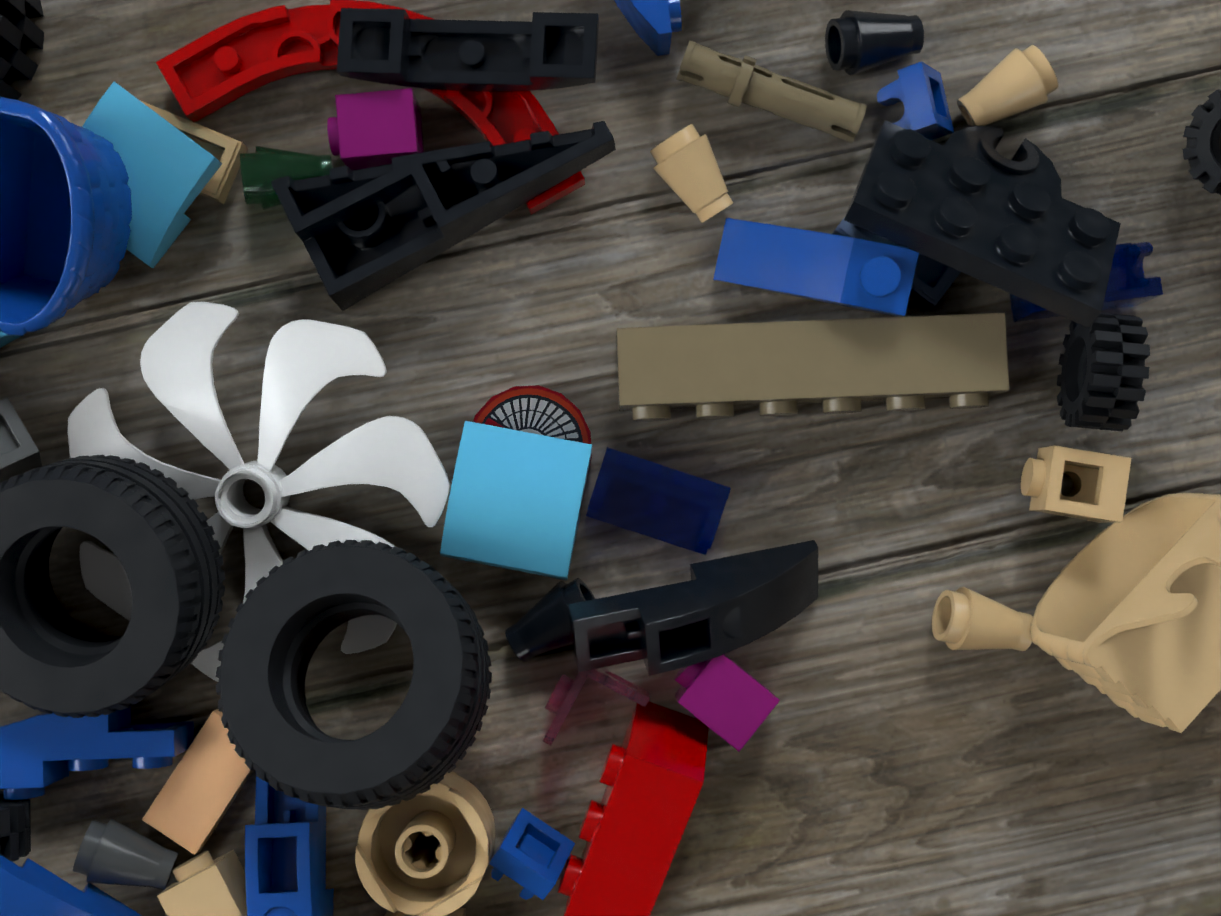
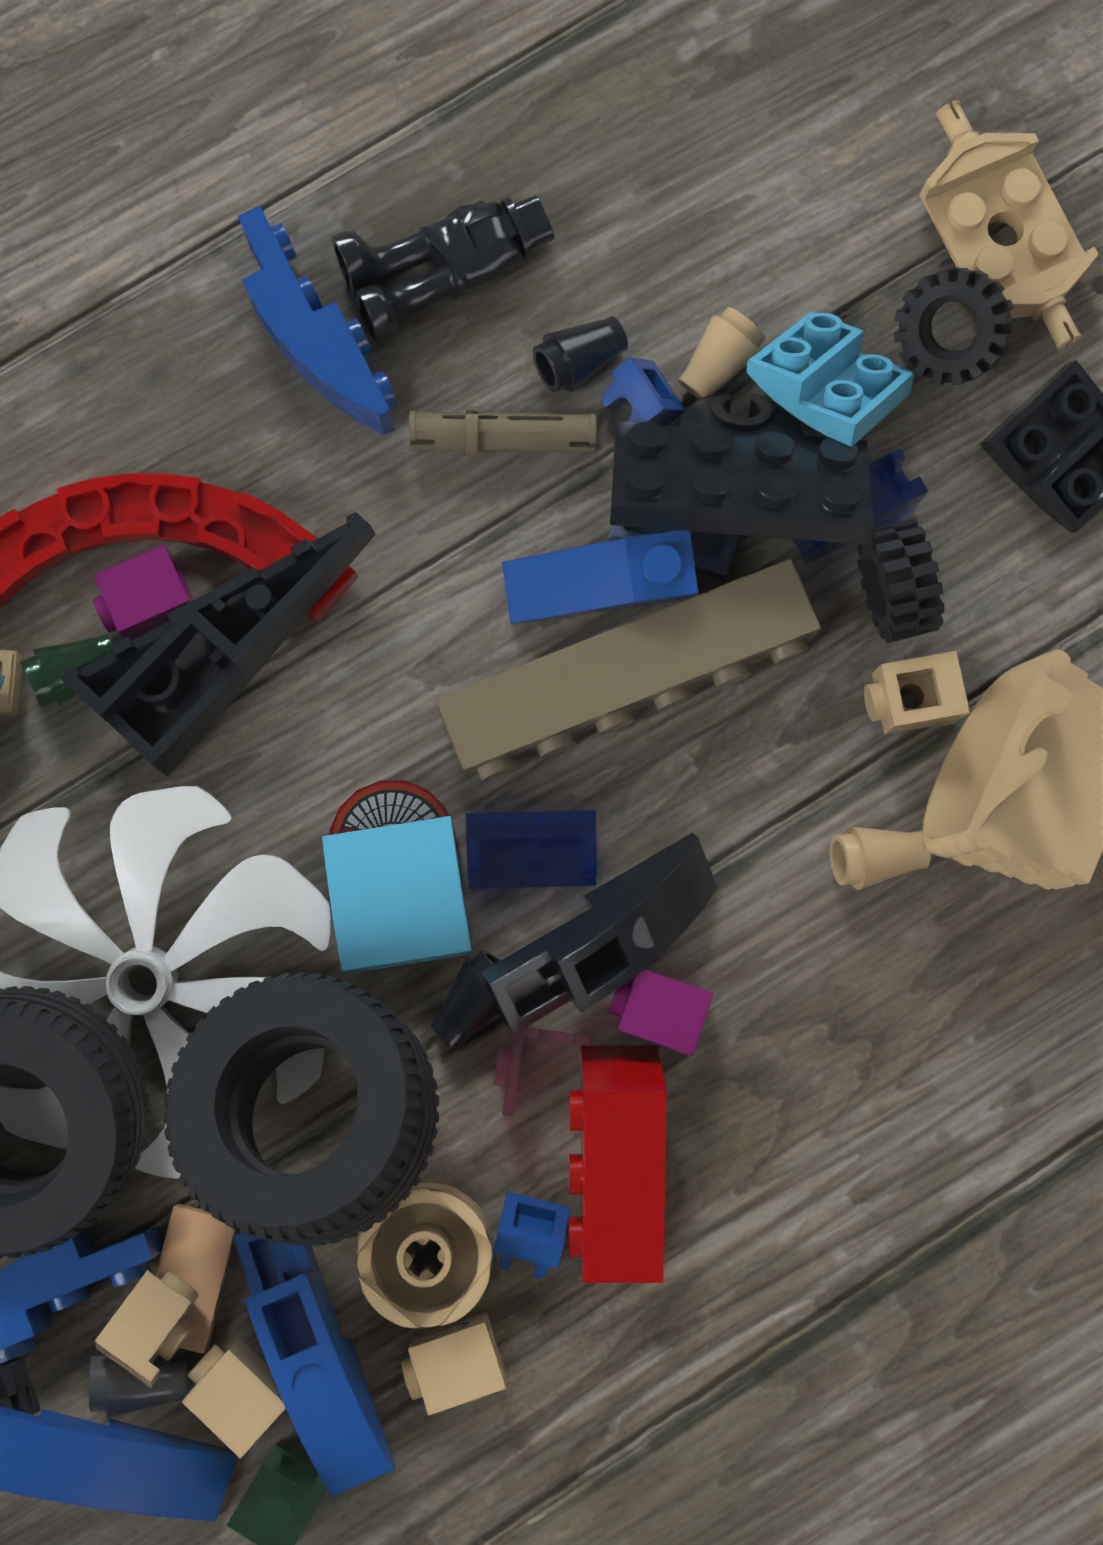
camera: 25 degrees left, 5 degrees down
black slope [337,8,599,92] -> none
tan cone [650,124,733,223] -> none
none -> tan brick [95,1270,199,1388]
none -> medium azure slope [746,311,915,447]

